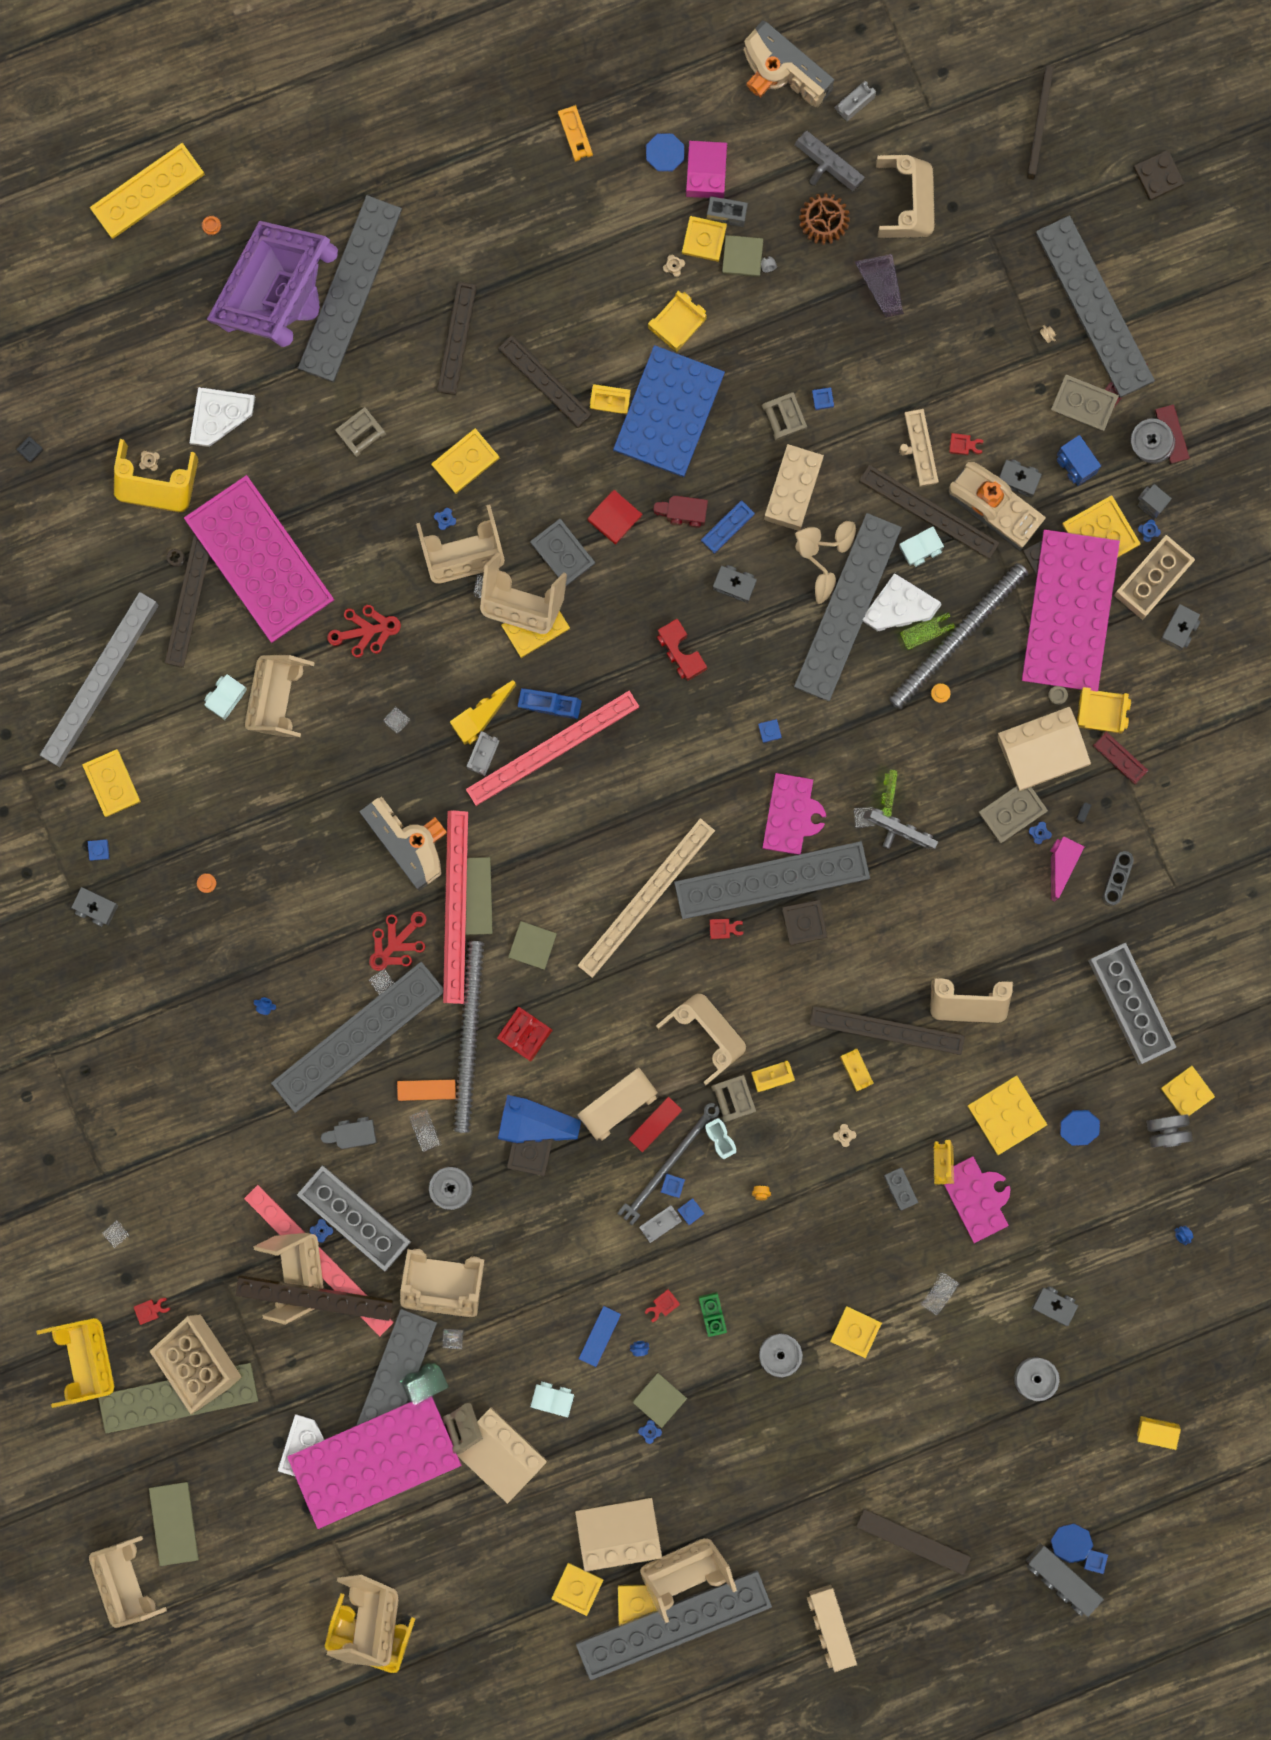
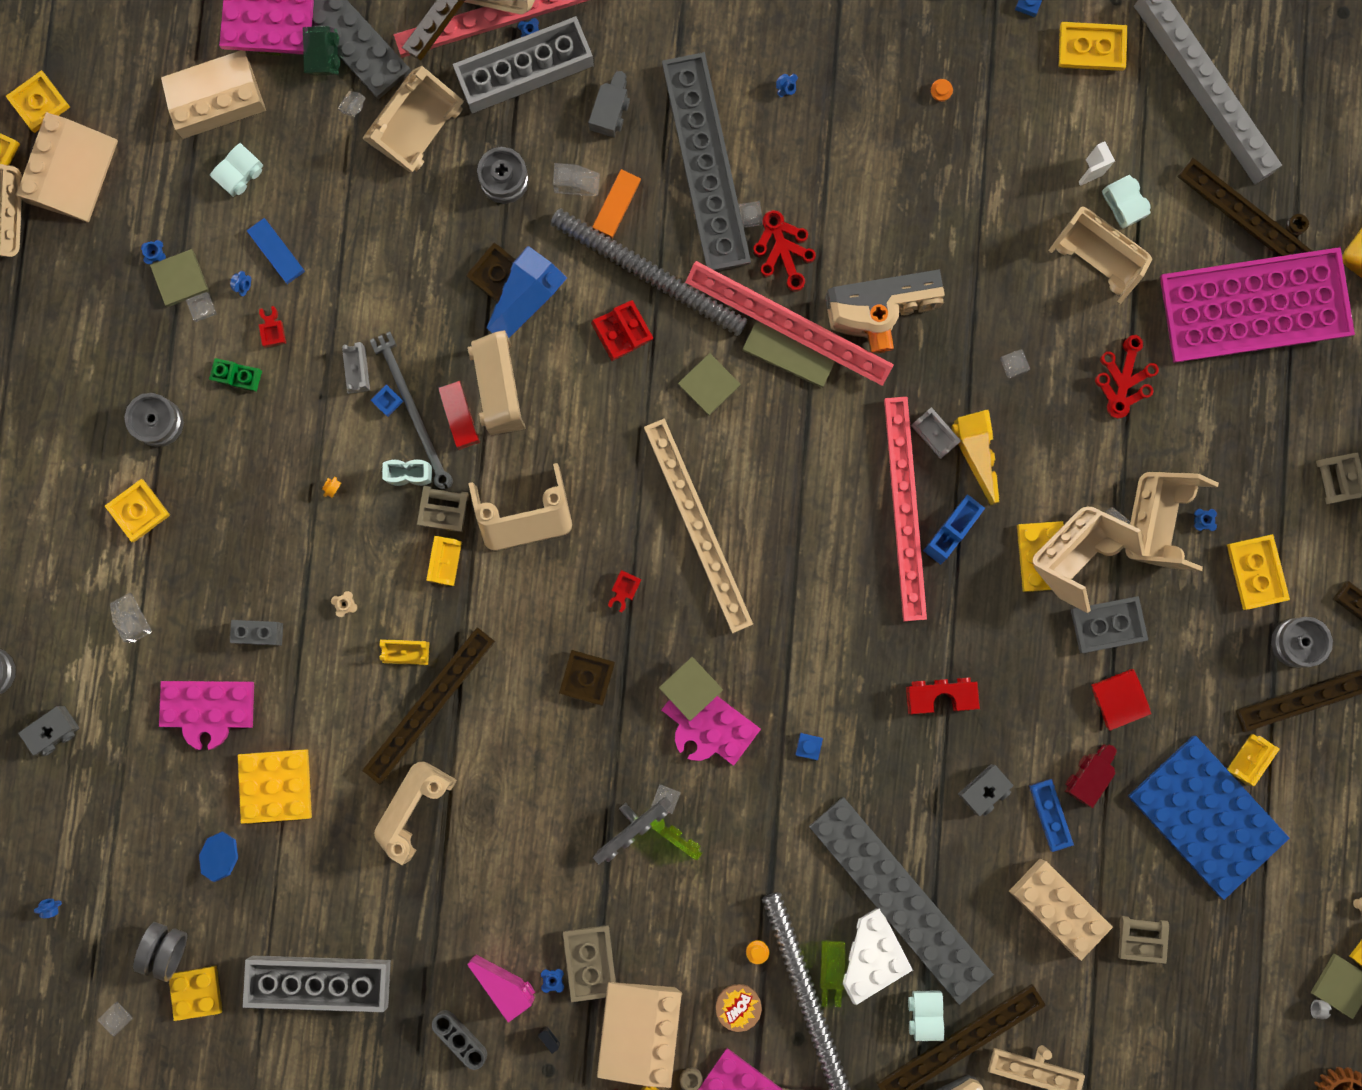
camera: 110 degrees right, 0 degrees up
dark tan plate [442,1403,483,1454] -> none
yellow panel [648,291,707,353] -> none
dark grey plate [674,841,870,920] -> none
blue plate [678,1198,704,1225] -> none
tan plant [795,521,856,604] -> none
blue plate [812,388,834,410] -> none
yellow hinge [934,1140,954,1185] -> none
none -> clear plate [98,1002,133,1037]
none -> clear plate [186,292,217,322]
none -> olive tile [659,657,723,721]
none -> tile [716,984,762,1032]
none -> white panel [1079,142,1115,186]
none -> flat silver wheel [1271,617,1333,668]

